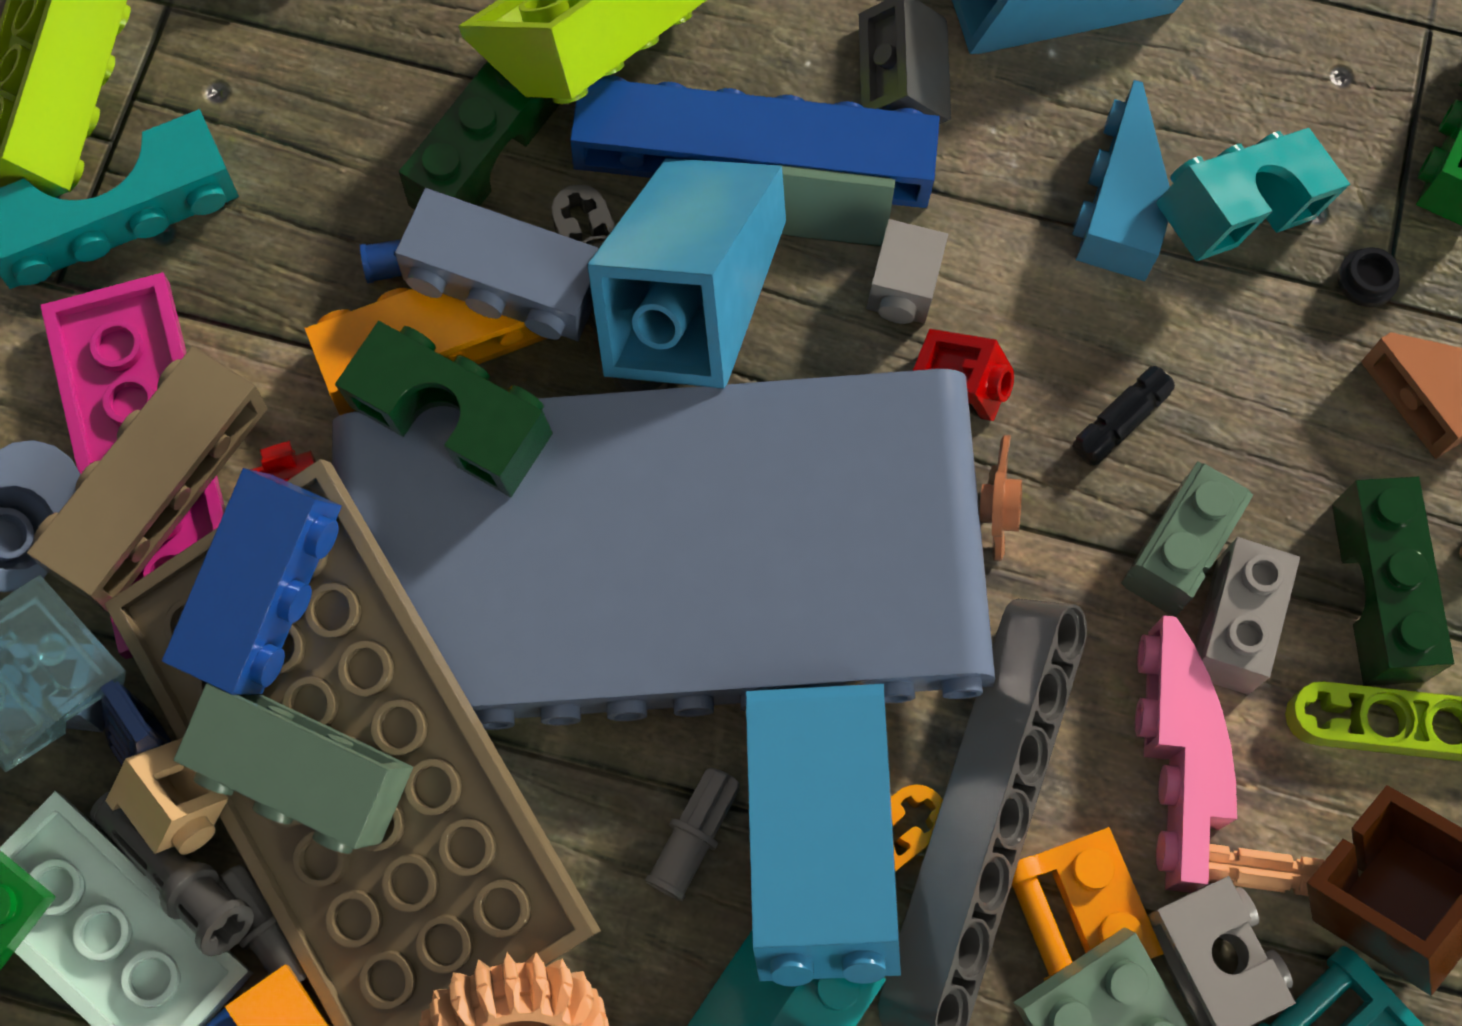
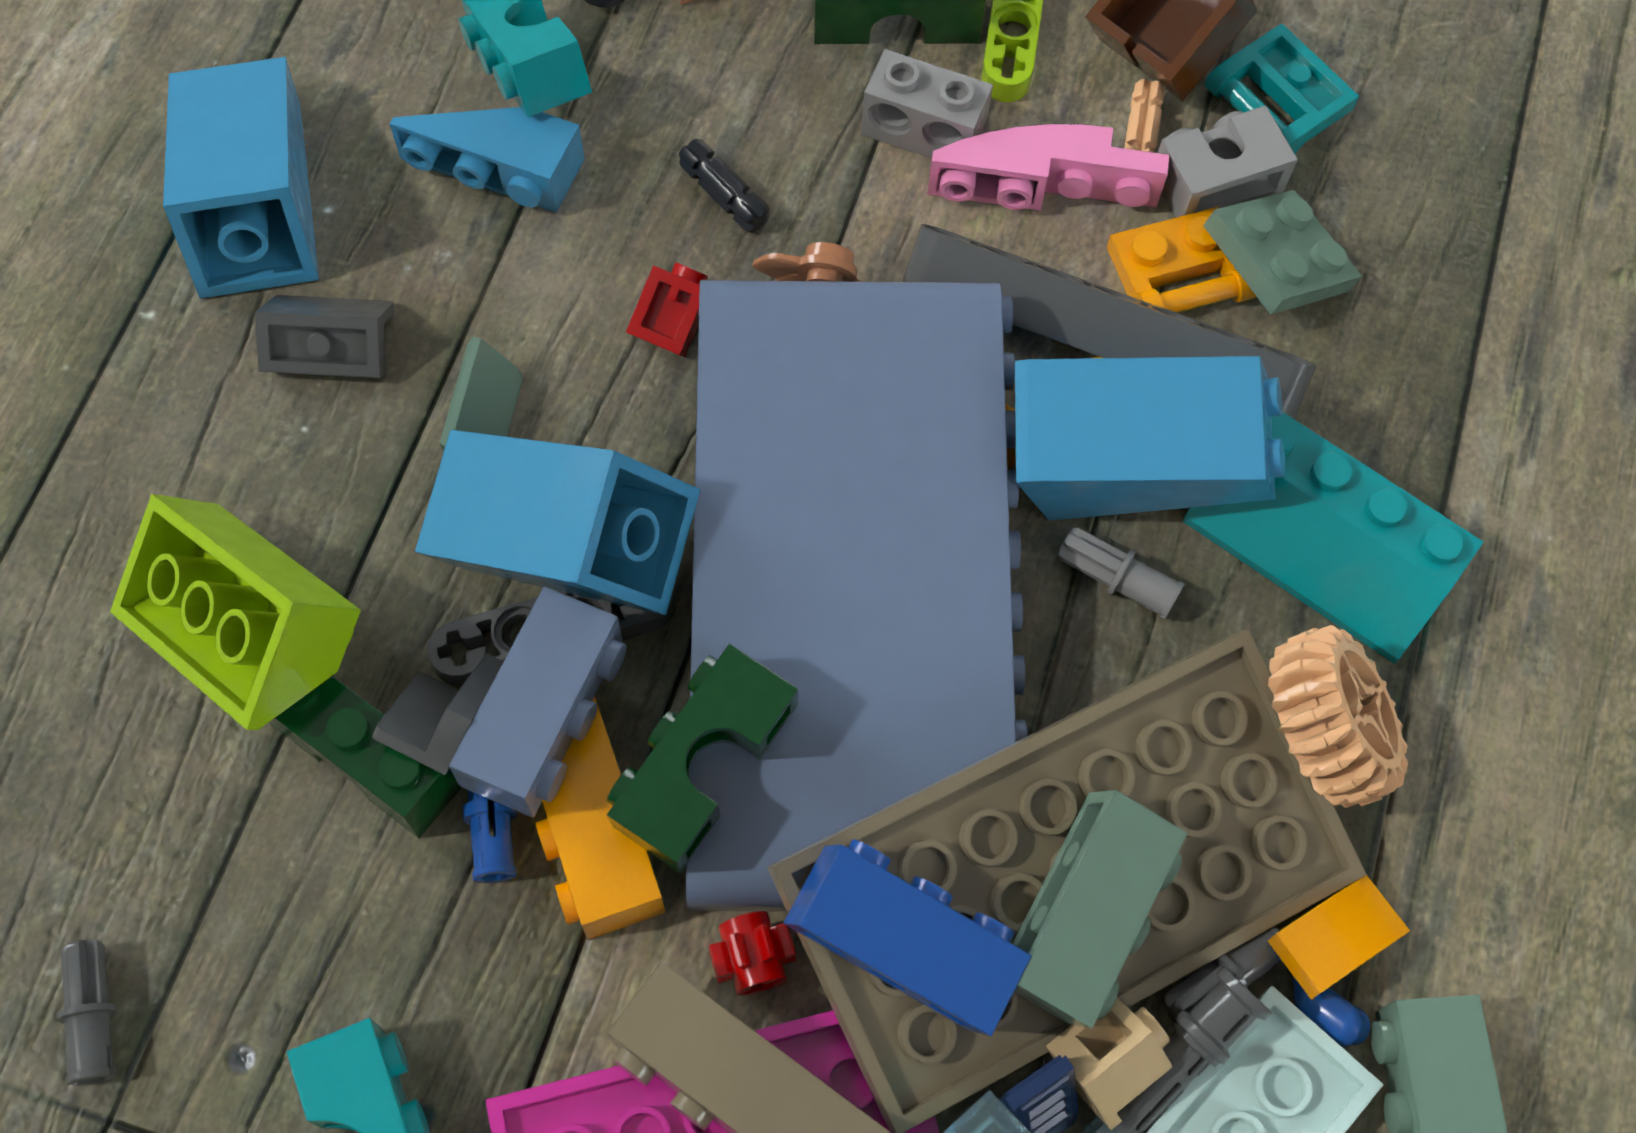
camera: 85 degrees left, 5 degrees down
blue brick [570,75,940,208] -> none
light grey brick [866,219,948,324] -> none
sand green brick [1121,461,1254,617] -> none
none -> dark grey panel [372,653,503,775]

